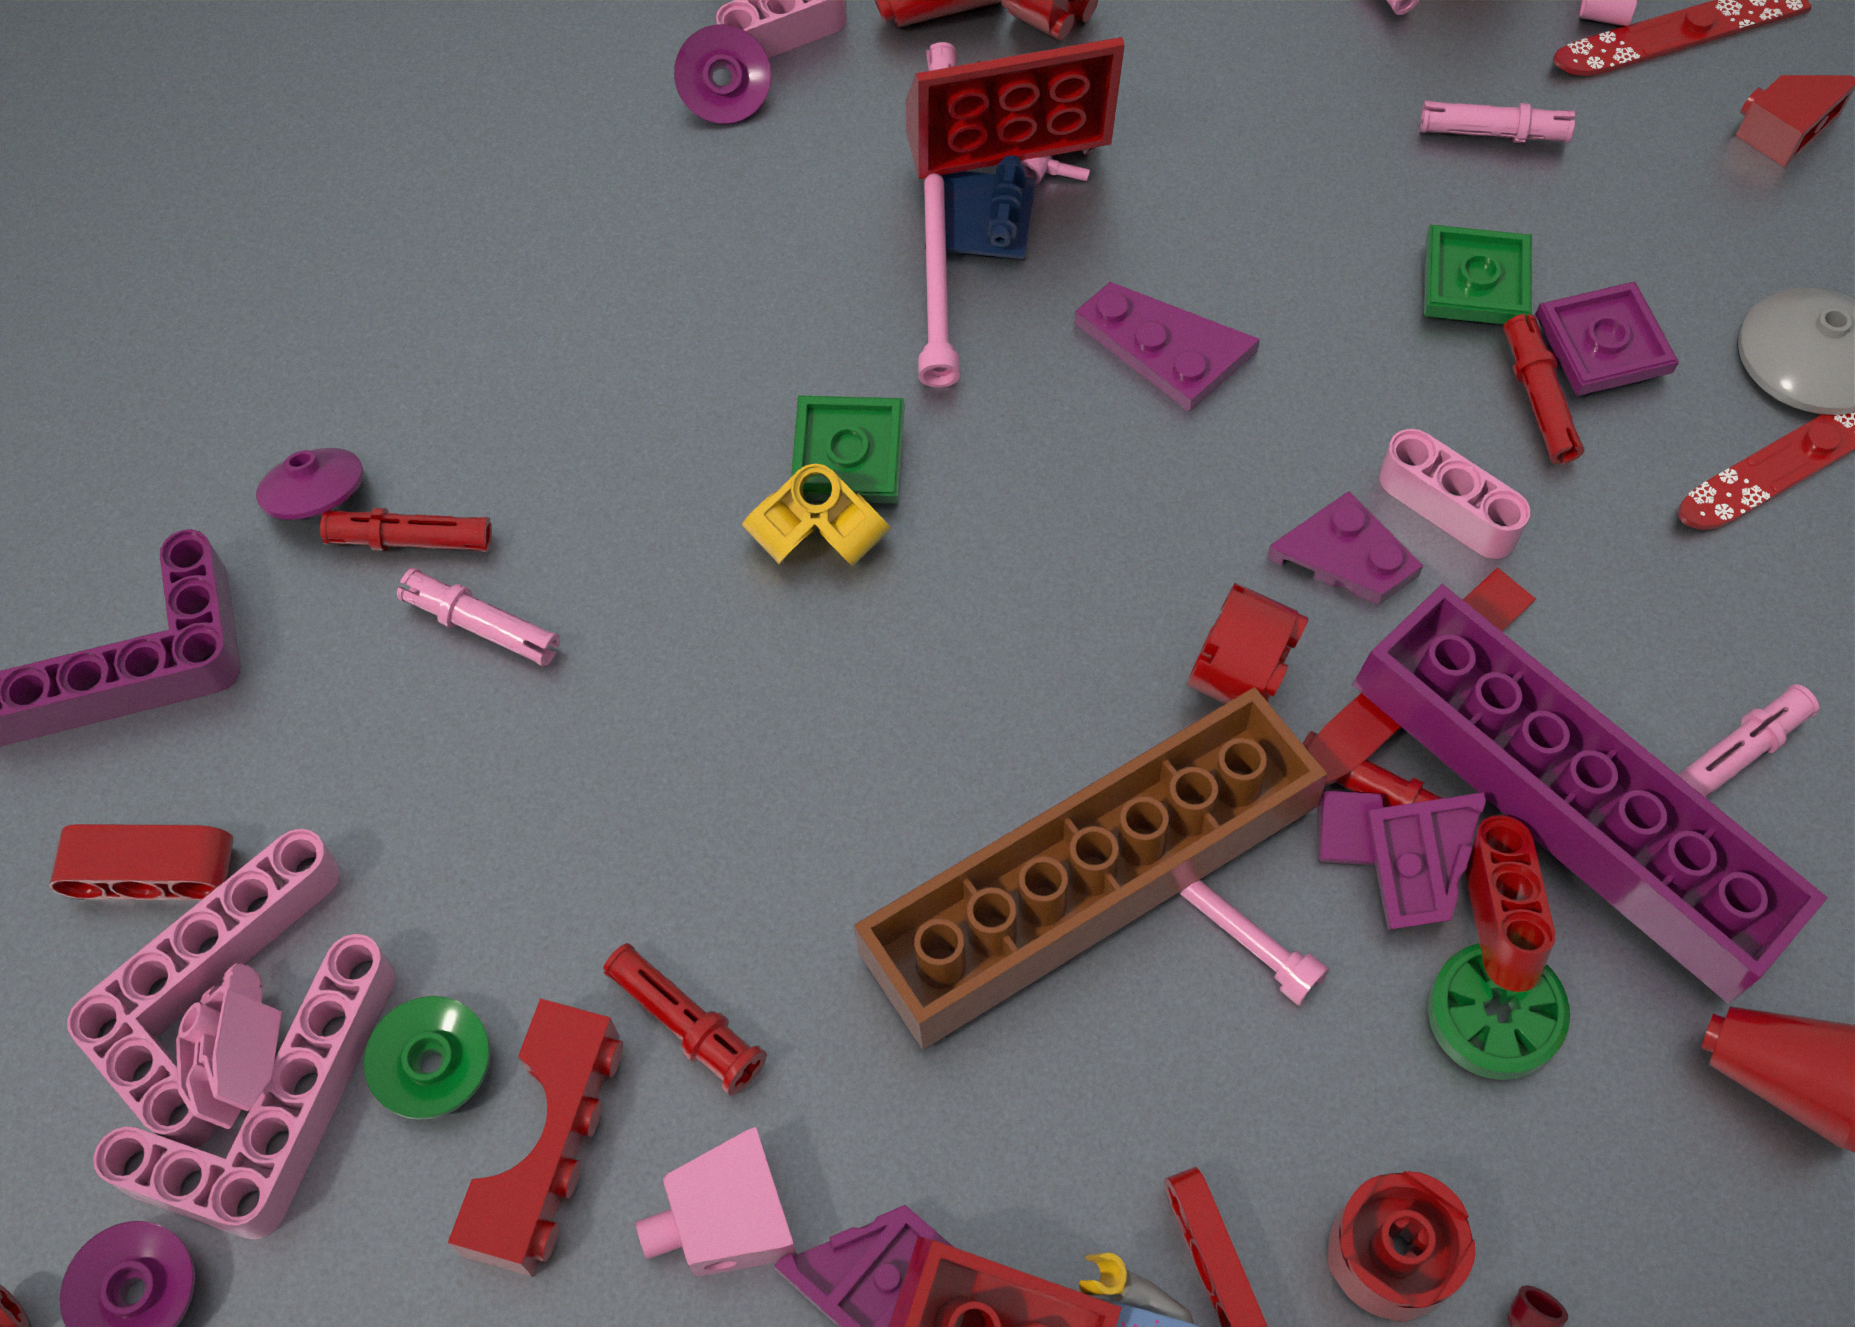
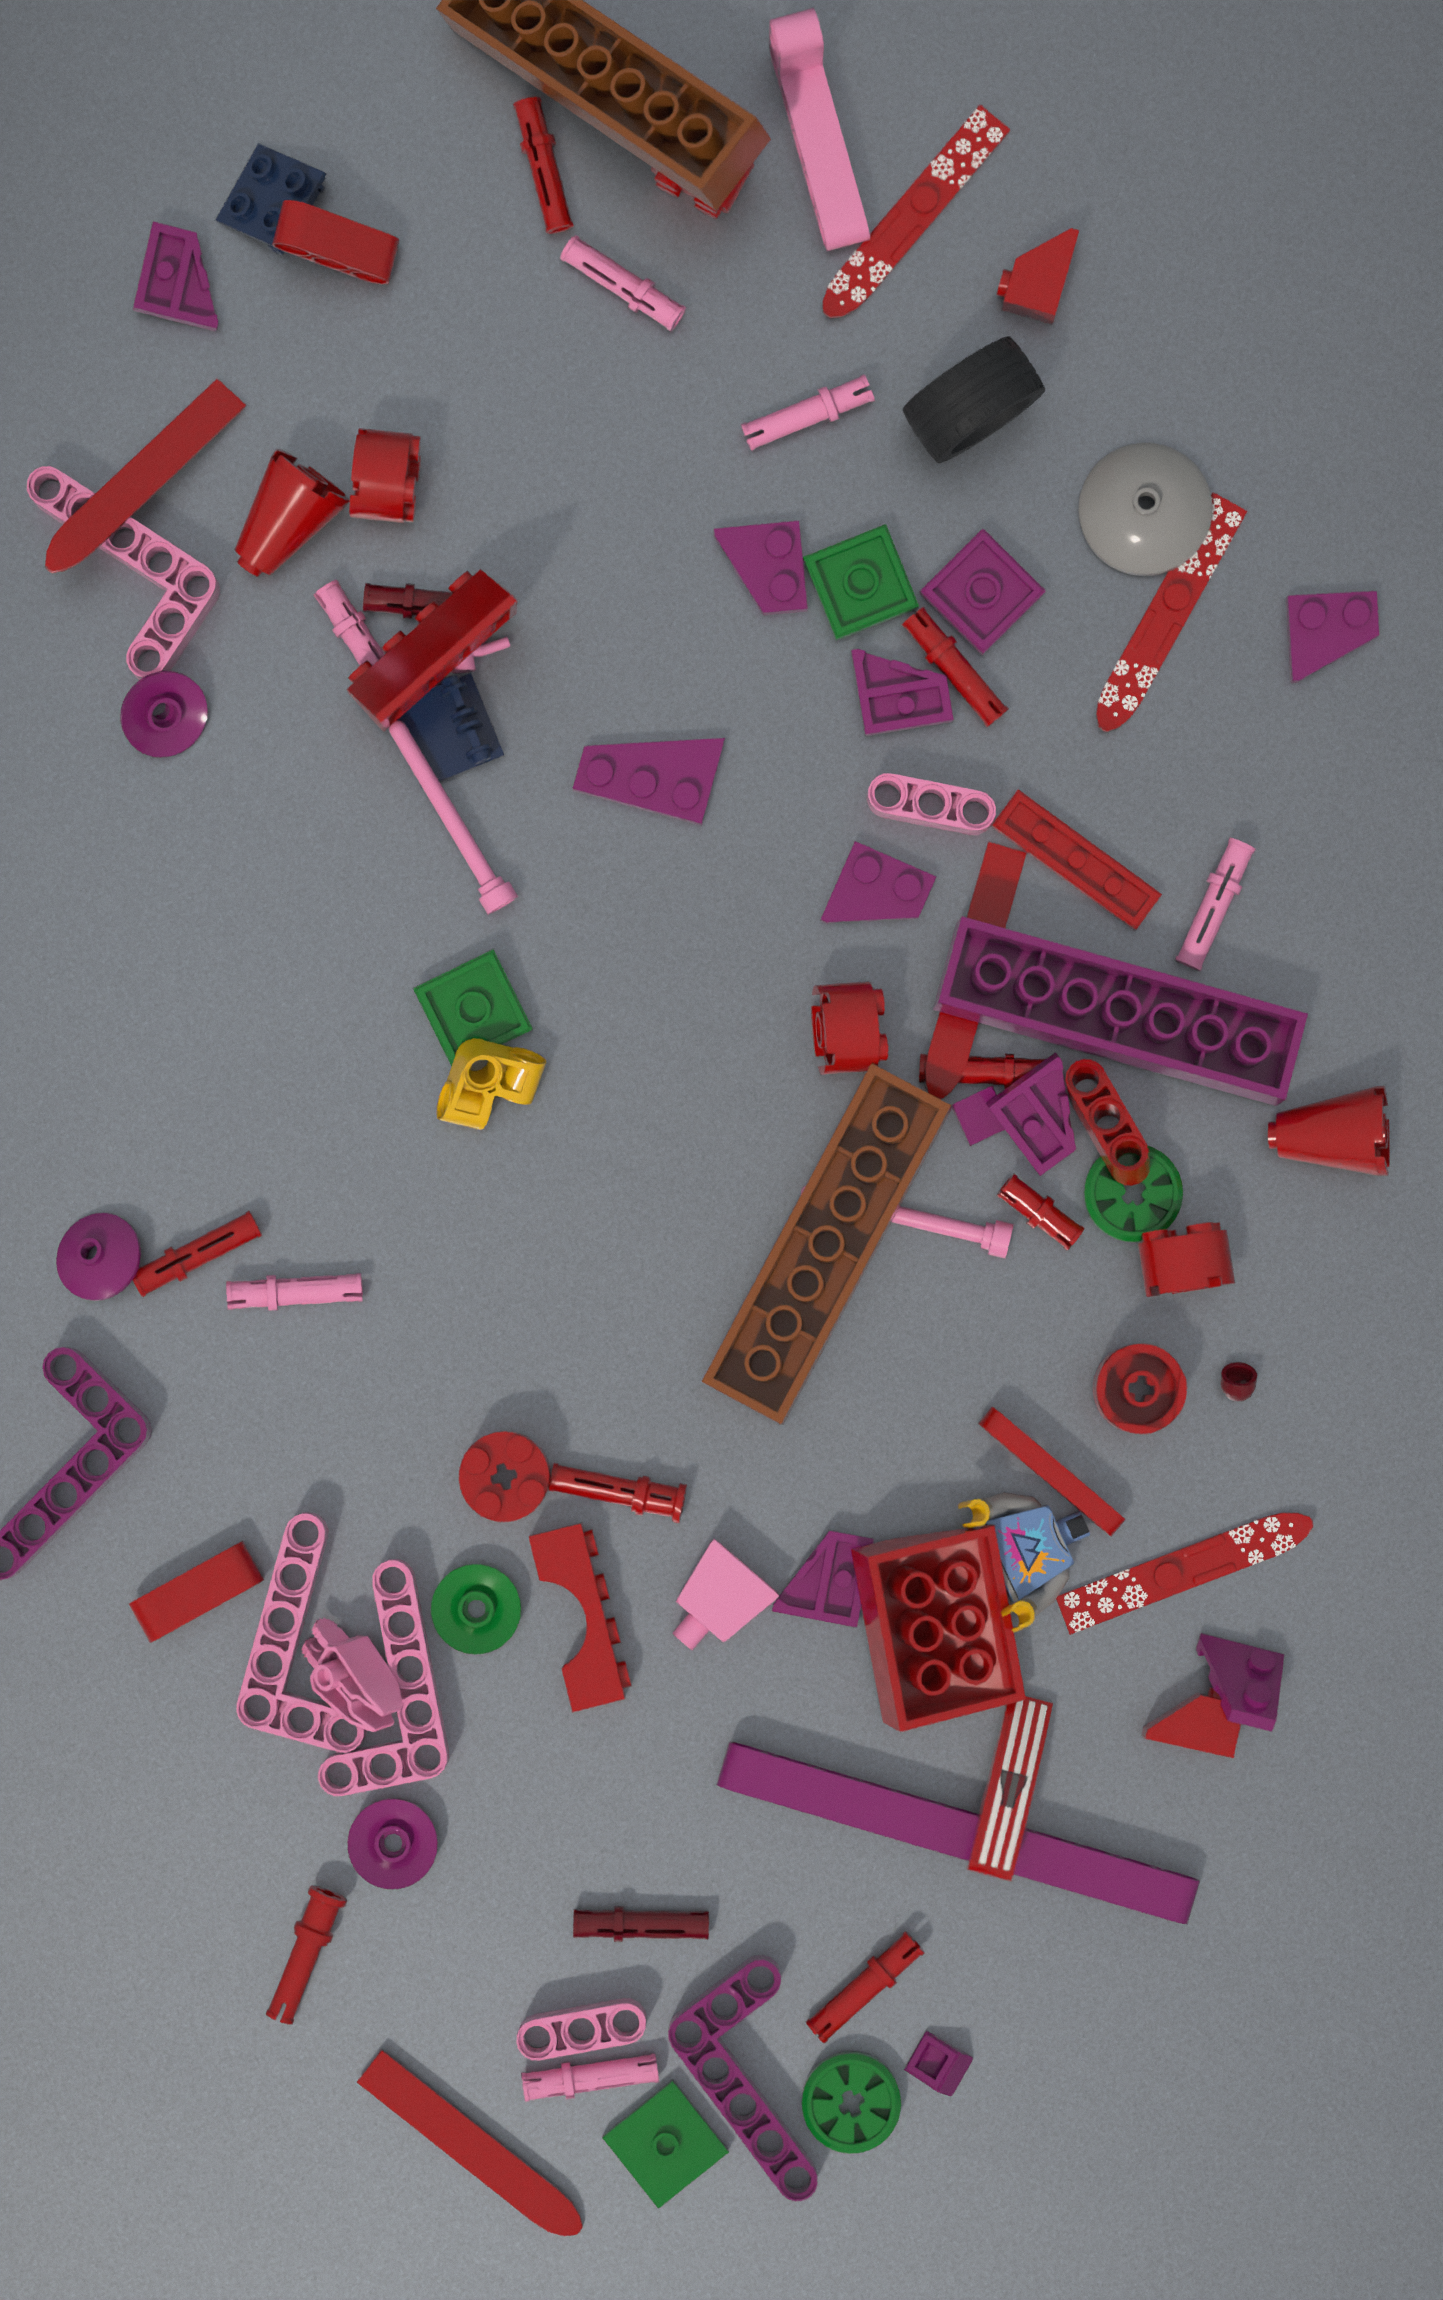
camera: 30 degrees left, 25 degrees up
none -> red brick [459,1431,551,1522]
none -> magenta wing [714,521,808,616]
none -> magenta wing [851,649,954,736]
none -> black tyre [902,336,1045,463]
none -> red tile [991,789,1162,931]
none -> red pin [996,1173,1085,1250]
none -> red brick [1138,1222,1235,1297]

